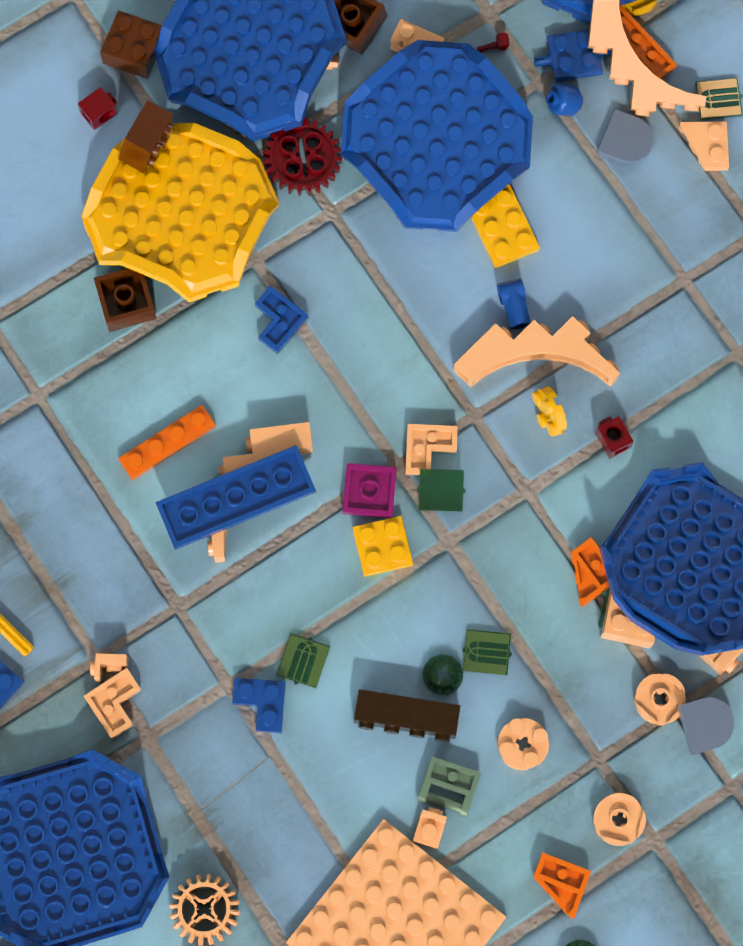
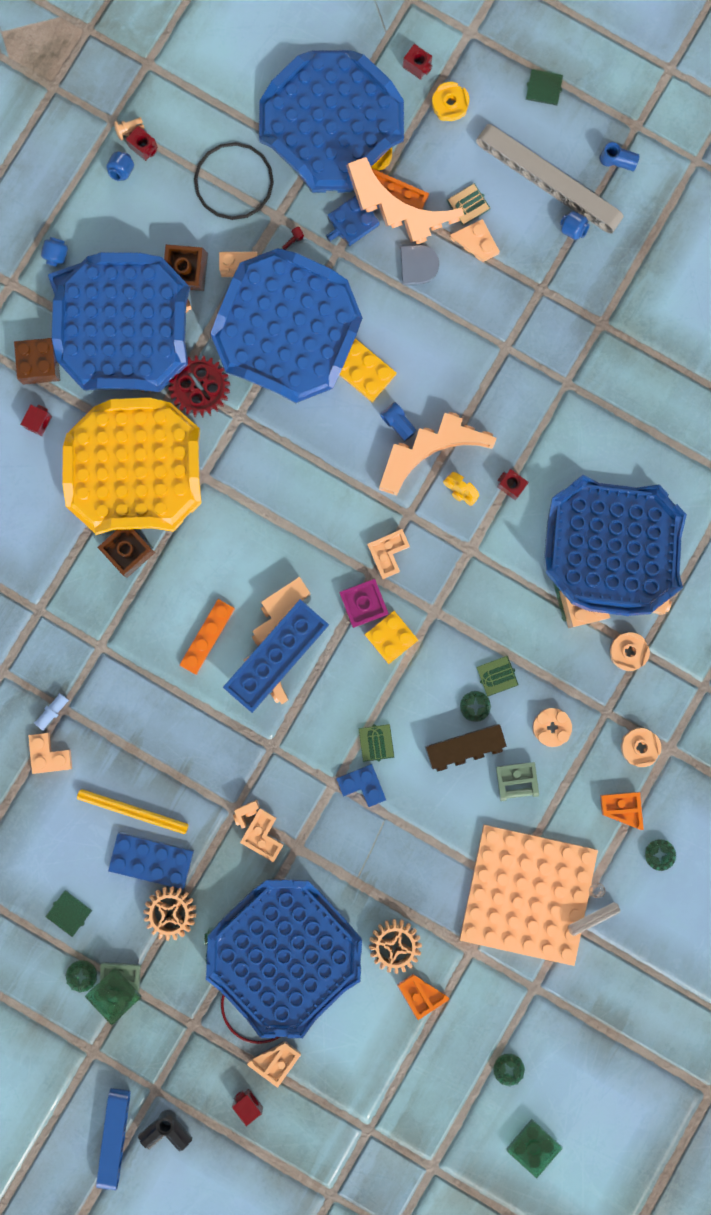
camera: 30 degrees left, 10 degrees up
reddish brown brick [118,100,174,173] -> none
blue plate [255,285,309,355] -> none
light nougat bracket [413,807,447,850] -> none
clear green piece [417,469,466,512] -> none
blue head [546,84,583,116] -> none
orange wing [571,537,610,607] -> none
sand blue tile [677,697,734,755] -> none

